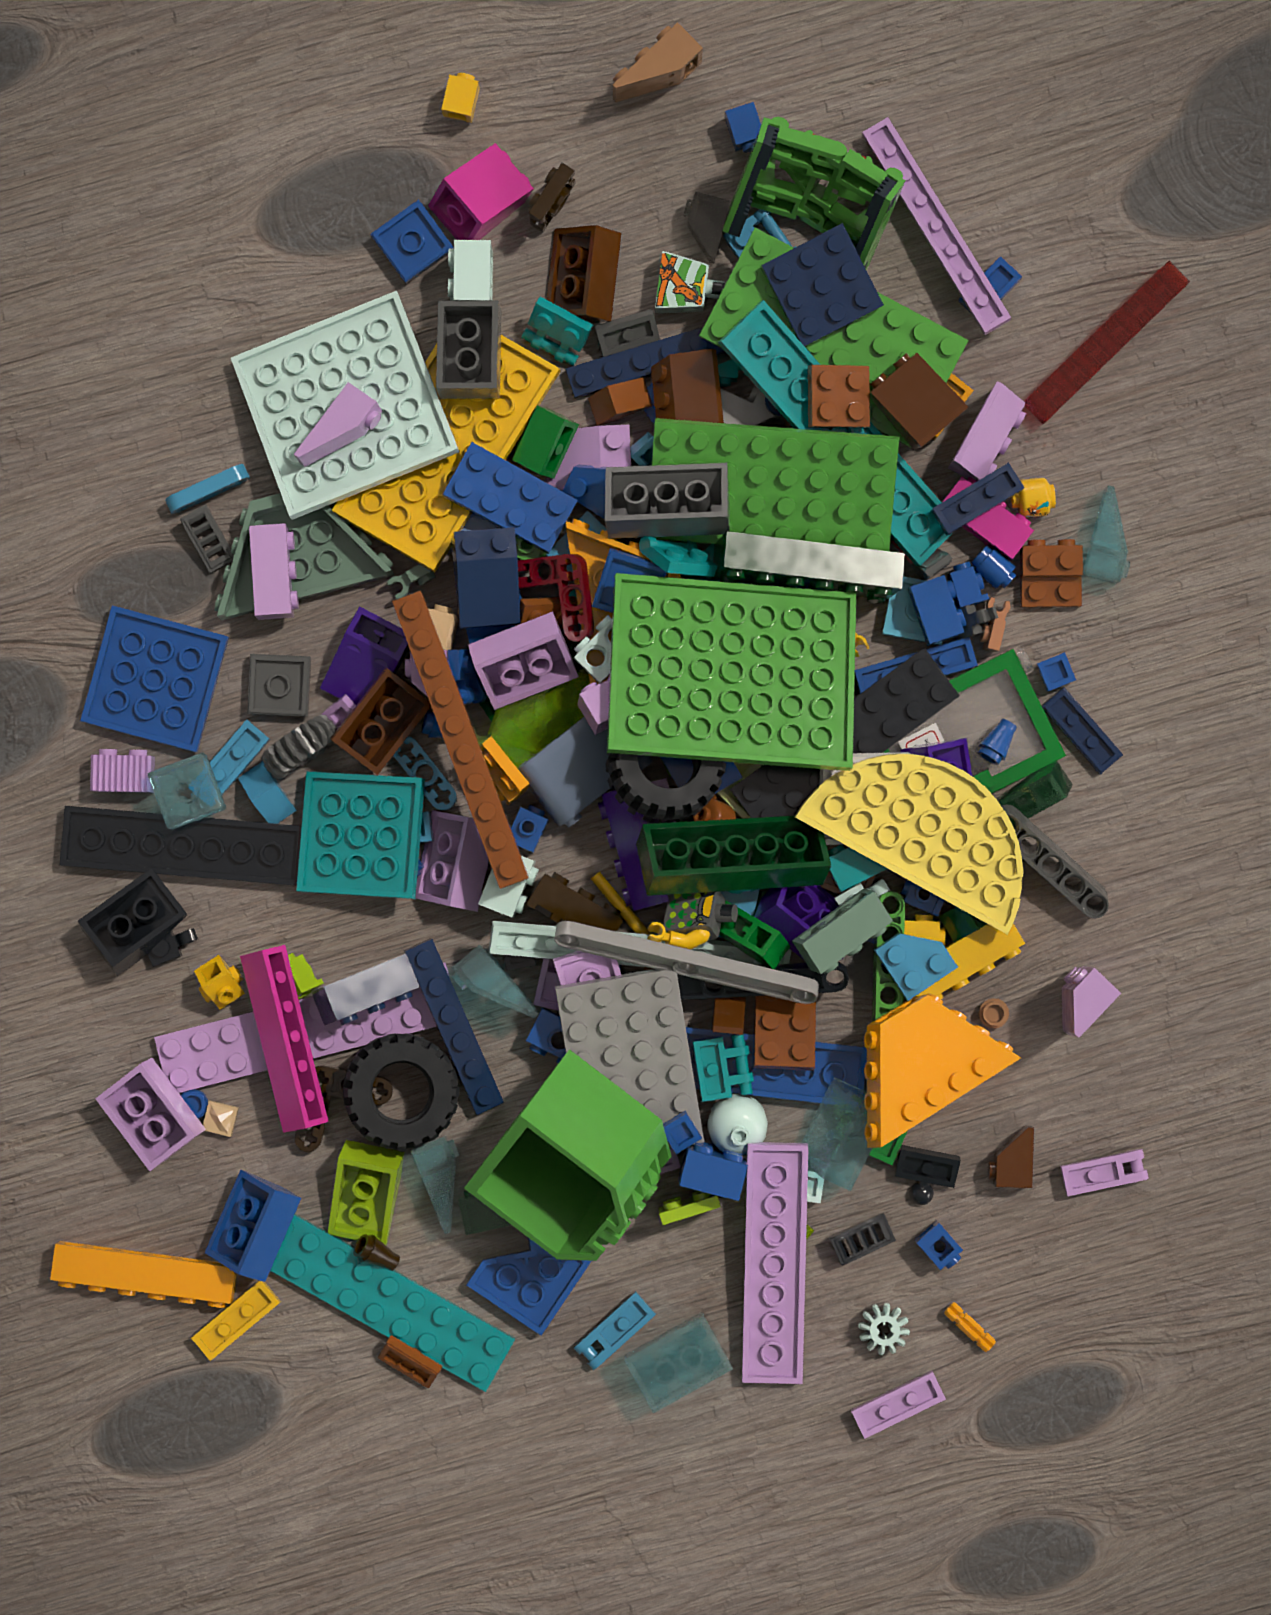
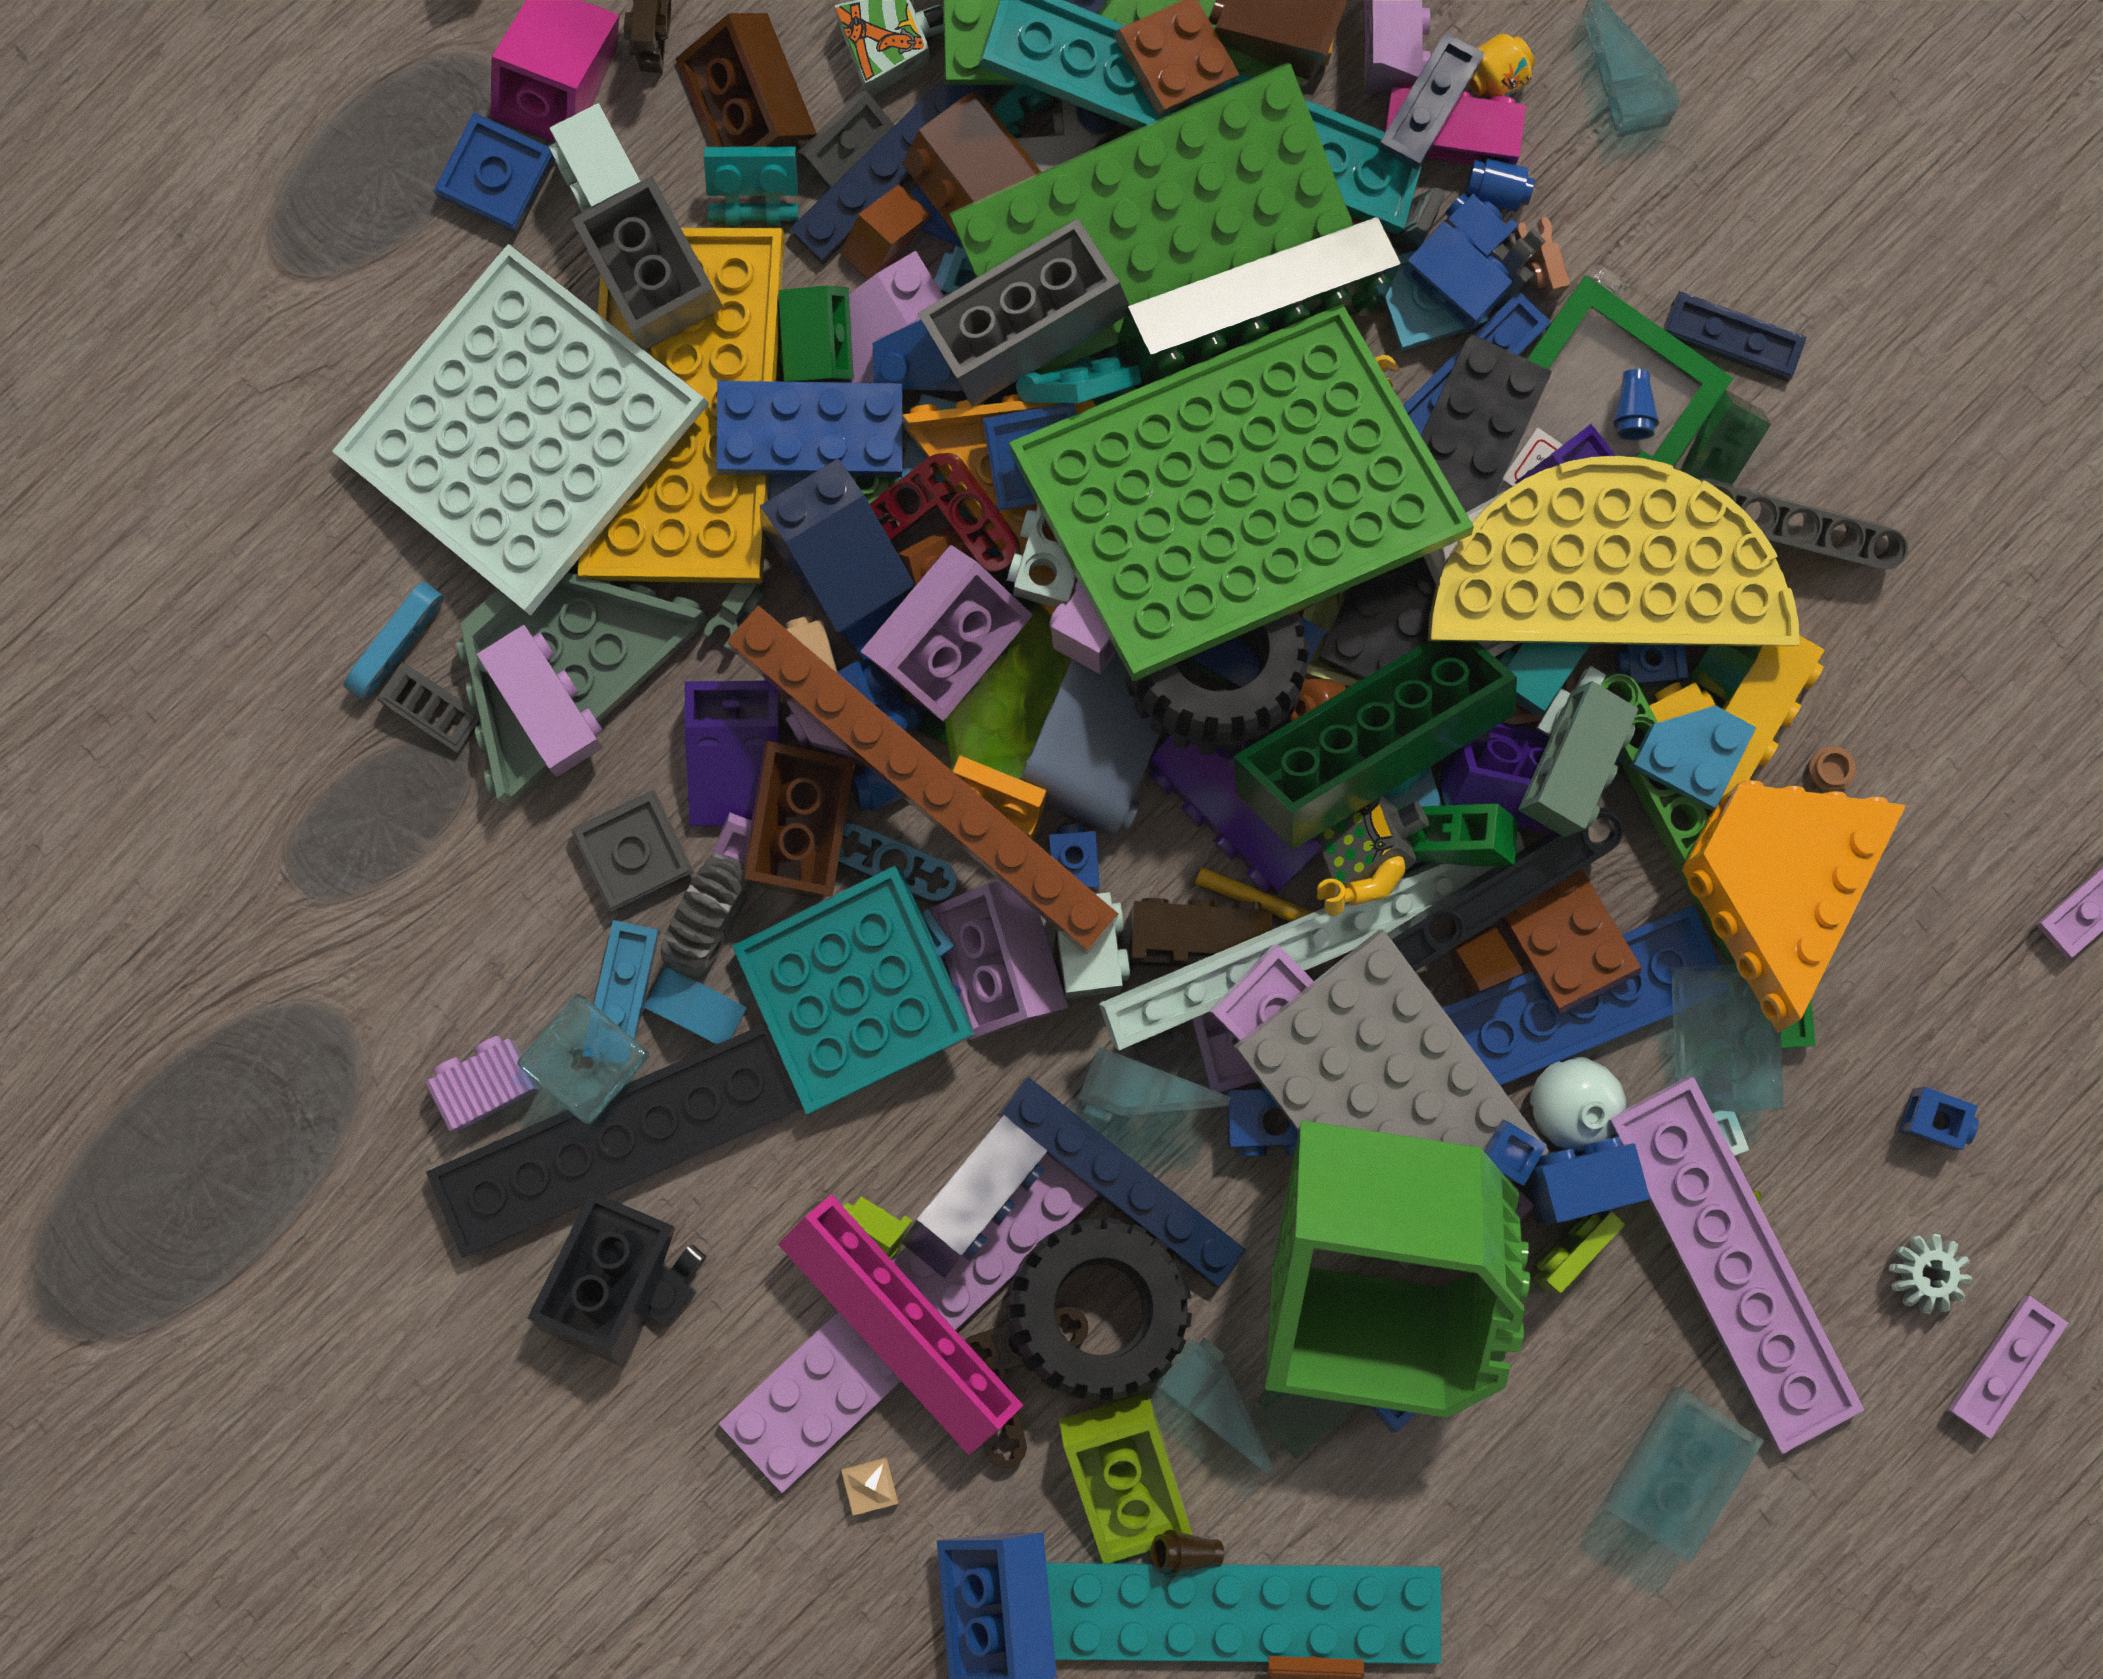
camera: 30 degrees left, 5 degrees down
blue plate [80,605,229,753] -> none
lavender brick [95,1058,206,1171] -> none
blue tile [181,1089,209,1118] -> none
yellow brick [194,955,245,1010] -> none
lavender slope [294,382,382,467] -> none
blue plate [466,1249,591,1336] -> none
light grey beam [554,921,819,1004] -> none
dark azure plate [573,1291,656,1370] -> none
teal plate [693,1034,754,1102] -> none
black slope [829,1212,896,1266] -> none
black plate [895,1145,961,1205] -> none
light orange axle [944,1302,996,1352] -> none
reddish brown slope [988,1125,1034,1188] -> none
dark orange plate [1020,539,1083,608] -> none
blue plate [1036,652,1076,692] -> none
lavender slope [1062,966,1121,1038] -> none

